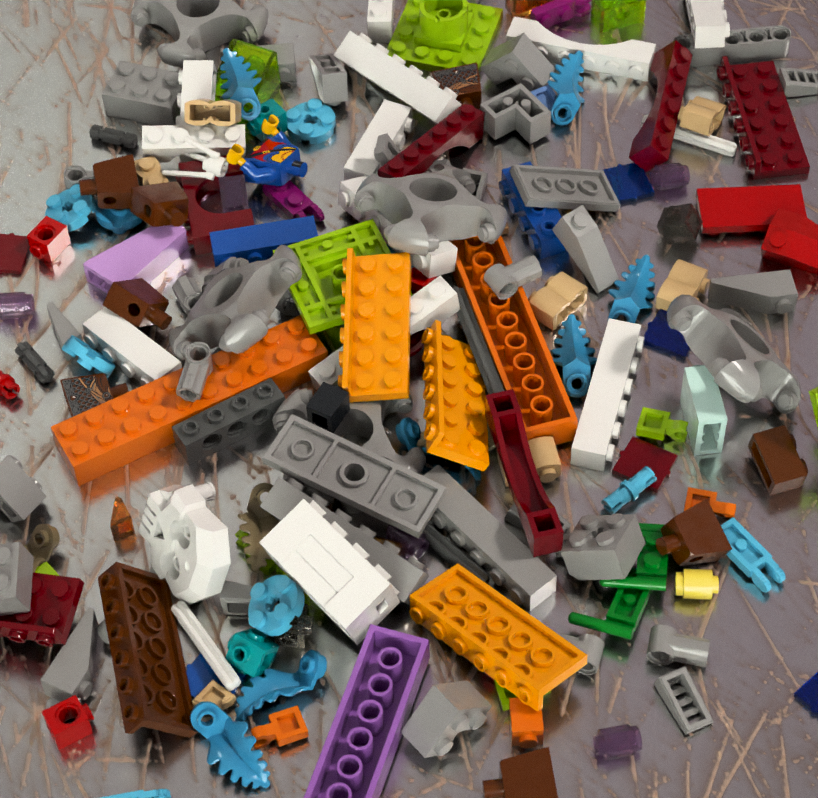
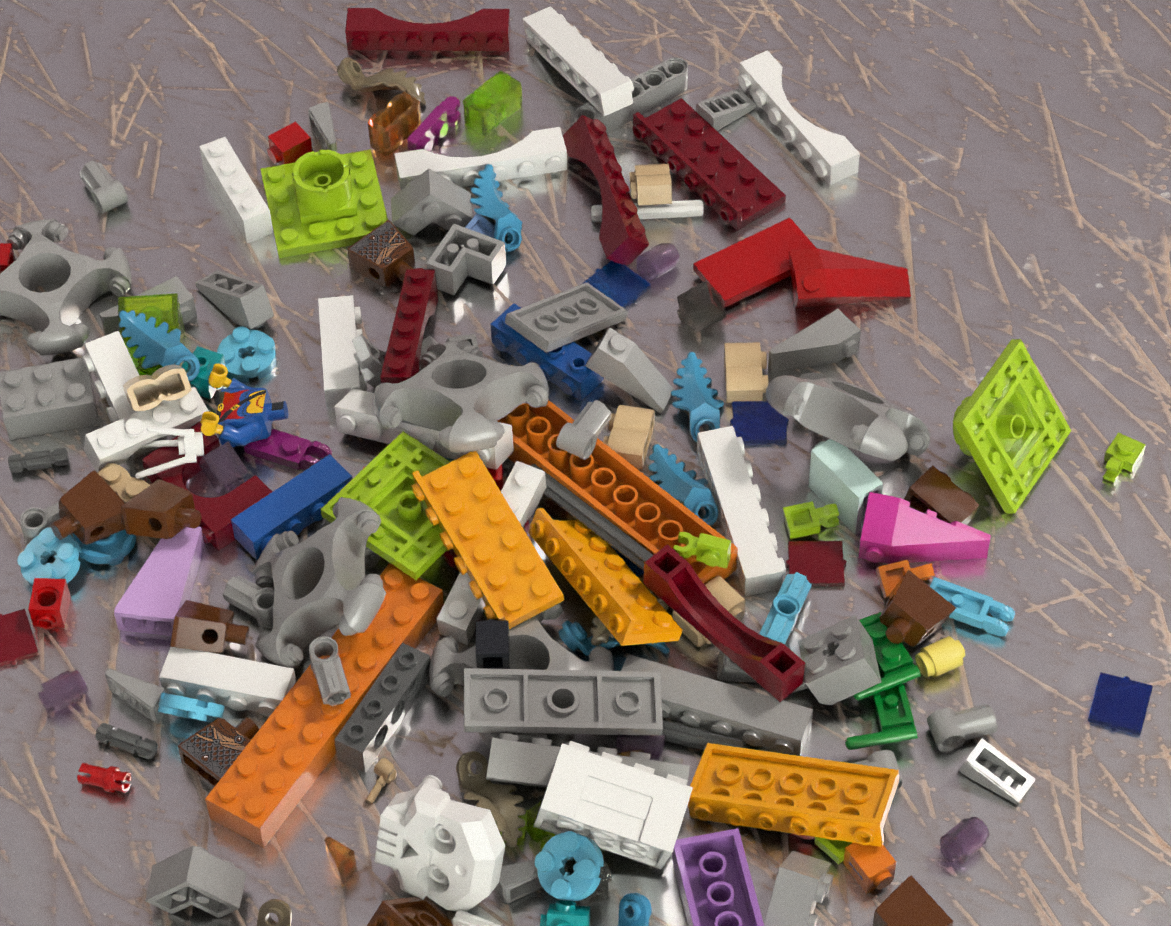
camera: 30 degrees left, 0 degrees up
white brick [334,31,462,124] -> none
medium azure pin [601,466,657,515] -> none
none -> tan hand [365,758,397,804]
none -> lime plate [673,532,731,569]
none -> medium azure piece [759,572,812,645]
none -> dark pink wedge [858,492,991,564]

